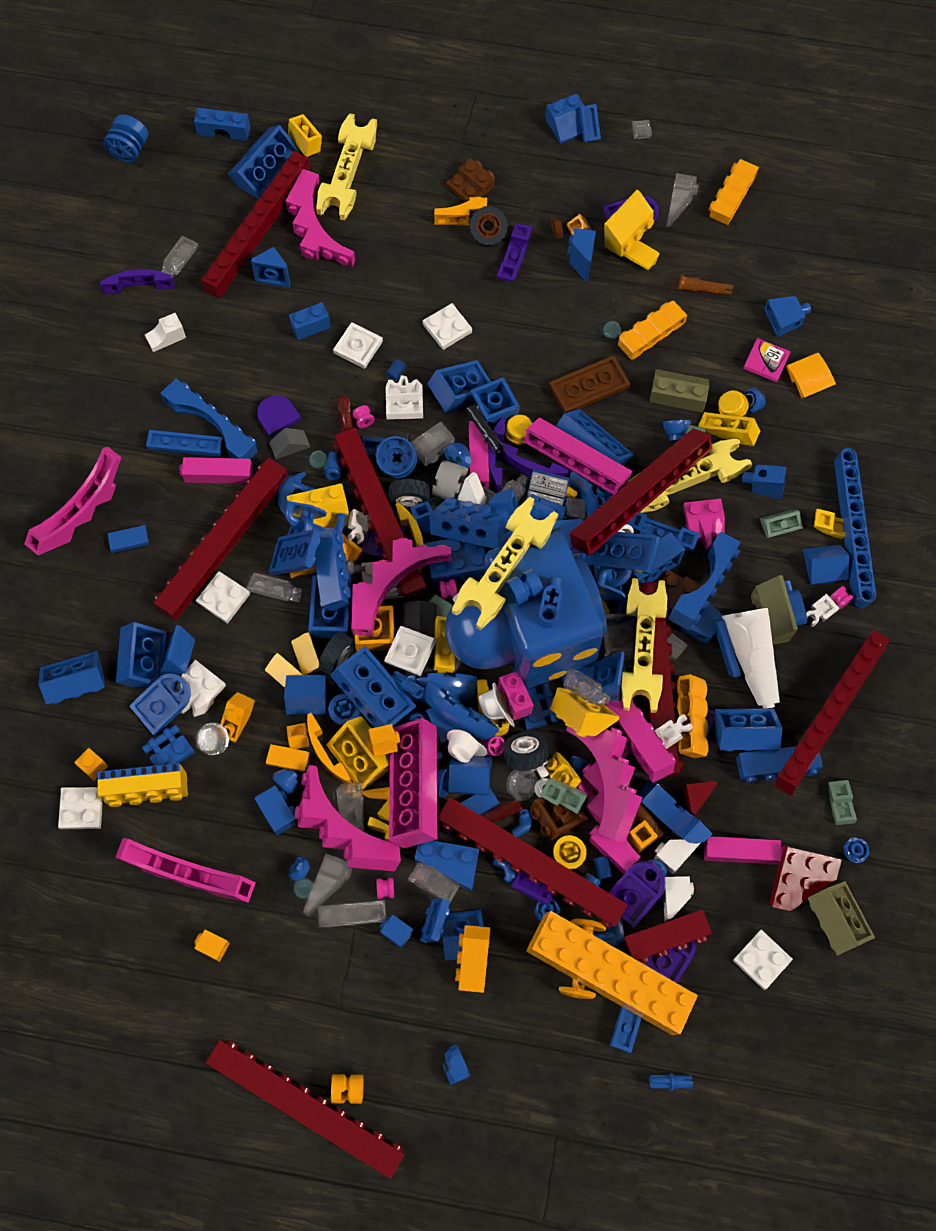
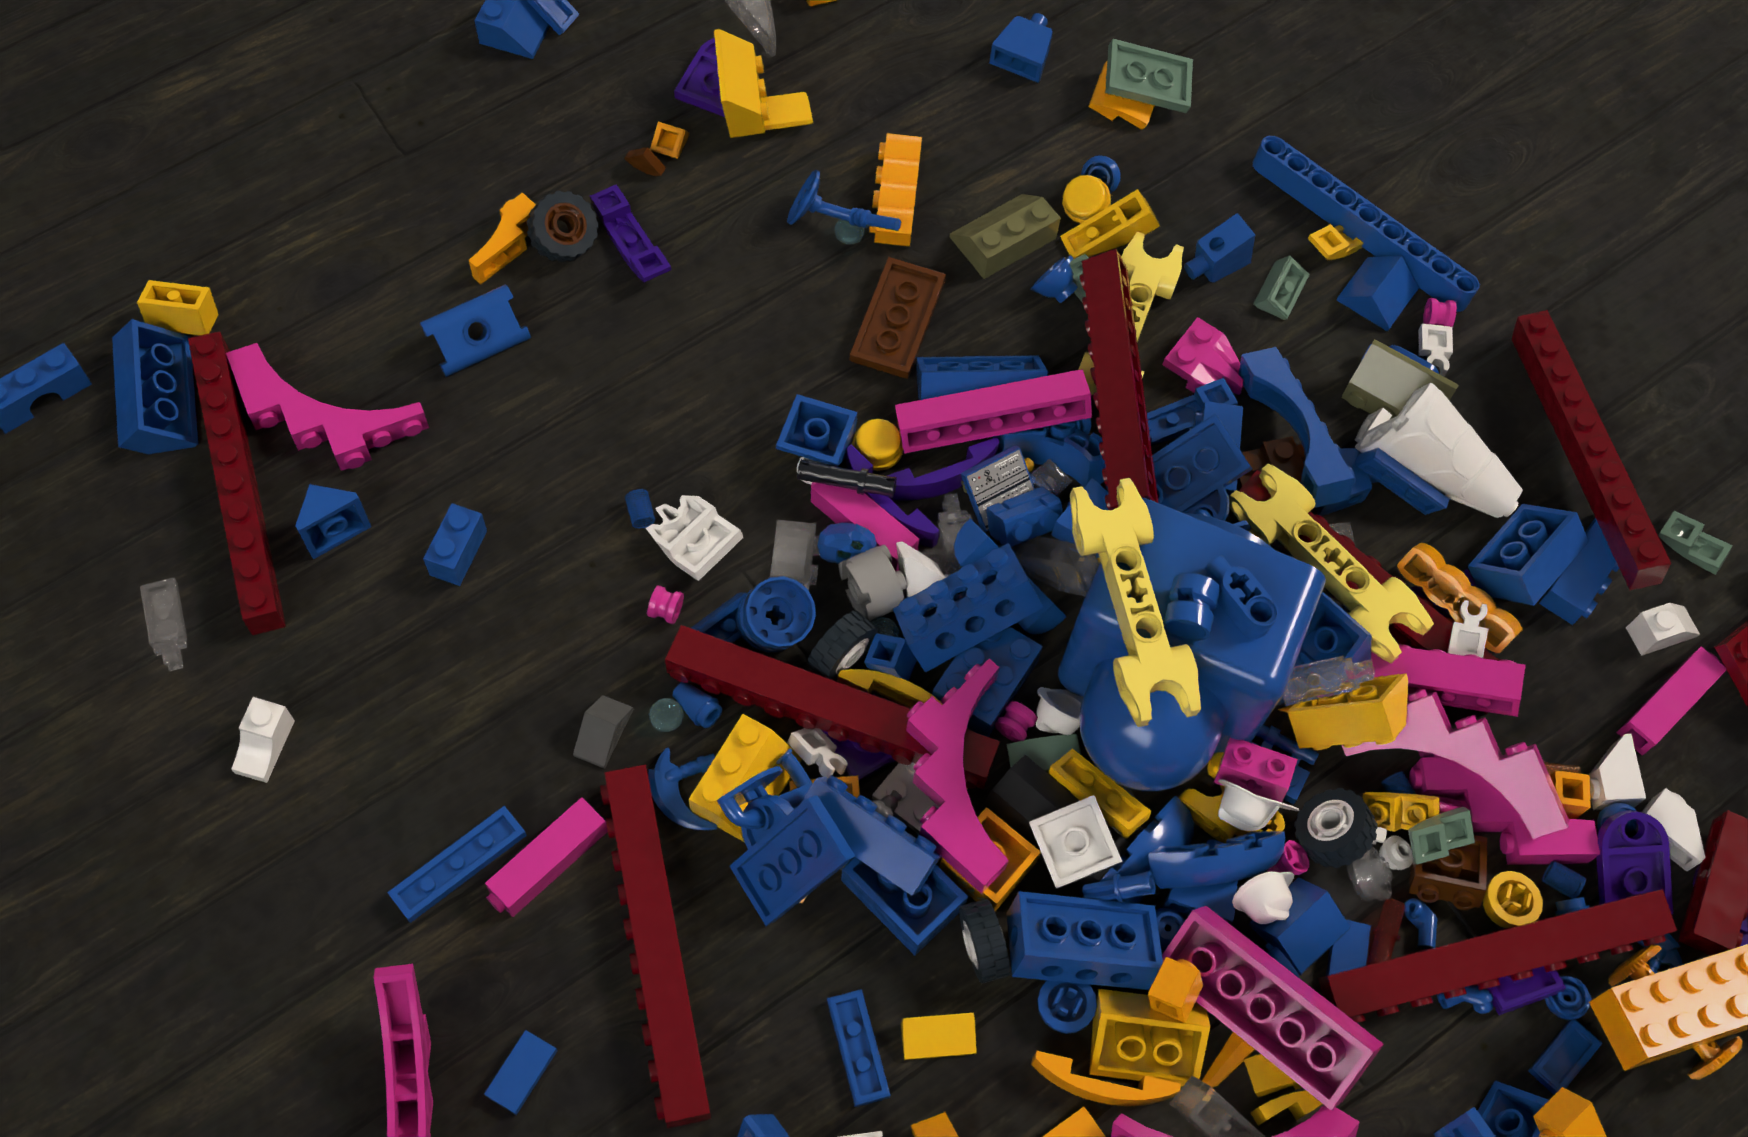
camera: 50 degrees left, 5 degrees down
dark purple slope [100,269,175,295] -> none
blue arch [161,379,258,459] -> none
white plate [196,572,250,623] -> none
clear hinge [247,573,302,602] -> none
dark purple tile [257,395,301,437] -> none
blue slope [284,675,326,714] -> none
light orange slope [286,723,310,749] -> none
yellow slope [291,632,322,675] -> none
light yellow piece [316,114,377,220] -> none
white plate [333,322,383,369] -> none
clear red axle [338,395,353,432] -> none
clear arch [408,862,459,904] -> none
blue wedge [415,841,479,894] -> none
white plate [423,303,472,350] -> none
blue slope [427,360,491,412] -> none
reddish brown plate [446,158,495,202] -> none
blue slope [567,228,596,281] -> none
blue brick [640,780,712,844] -> none
clear orange pin [678,274,733,296] -> none
dark red slope [684,781,718,816] -> none
dark pink slope [743,338,790,382] -> none
none -> blue piece [420,284,531,377]
none -> blue dish [787,170,901,231]
none -> blue tile [827,989,891,1107]
none -> sand green plate [1105,39,1193,113]
none -> blue tile [1528,1019,1602,1095]
none -> white slope [1626,603,1700,656]

